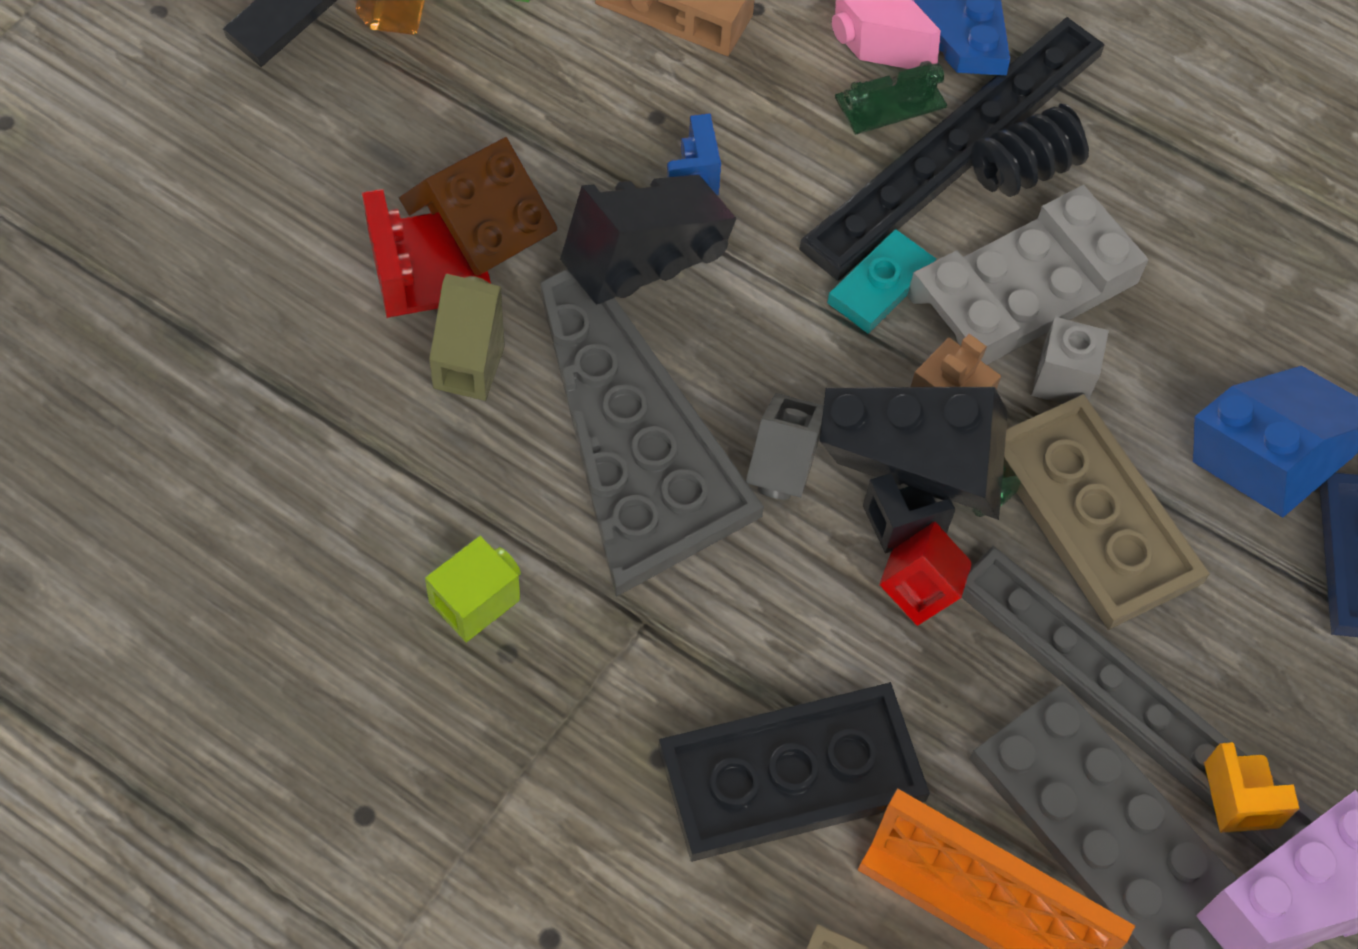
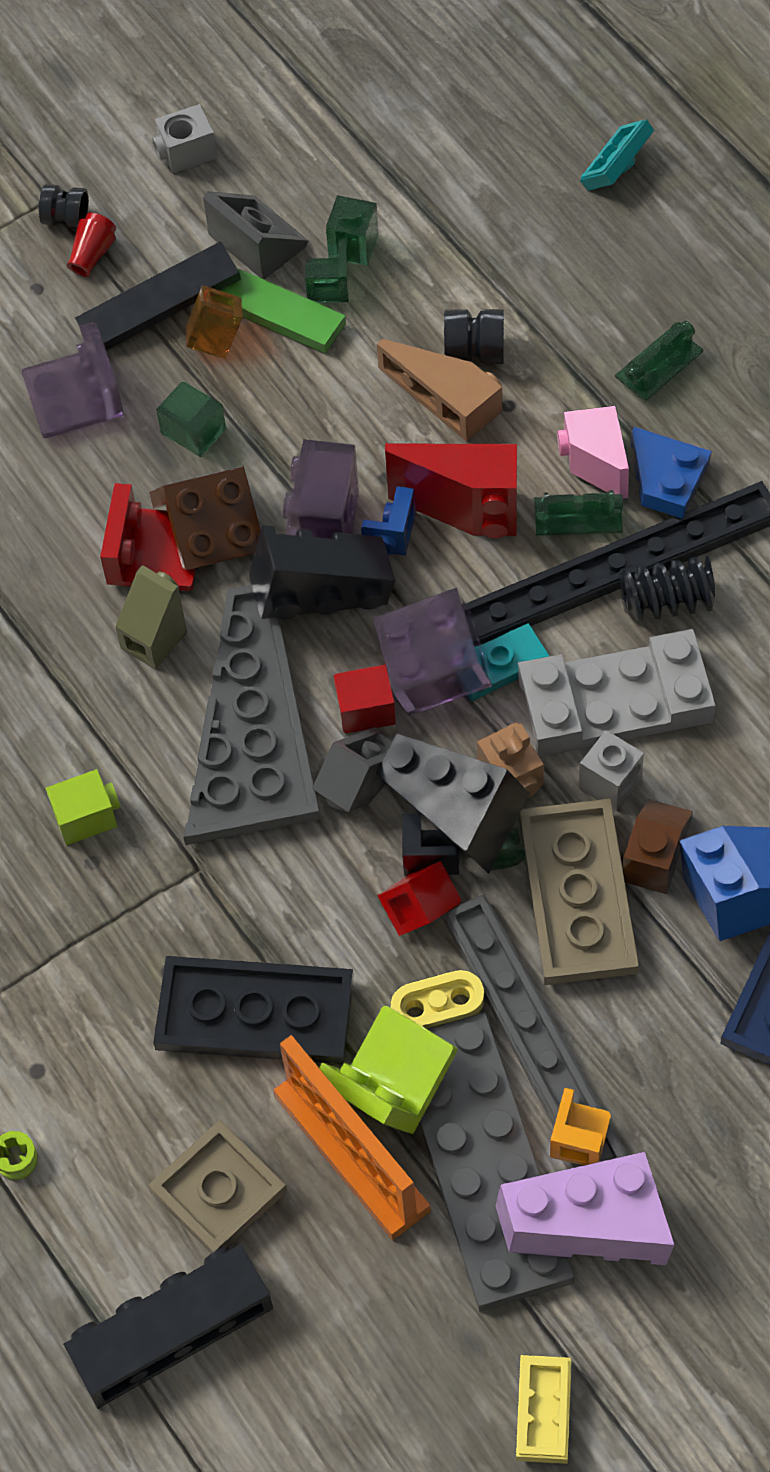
camera: 30 degrees right, 0 degrees up
none -> clear purple bracket [22,321,124,438]
none -> clear green panel [156,382,226,457]
none -> clear purple brick [283,439,360,539]
none -> lime bracket [319,1006,458,1134]
none -> red panel [333,664,396,734]
none -> clear purple brick [373,587,492,716]
none -> red slope [385,443,517,538]
none -> light yellow plate [391,970,484,1029]
none -> reddish brown slope [623,799,693,894]

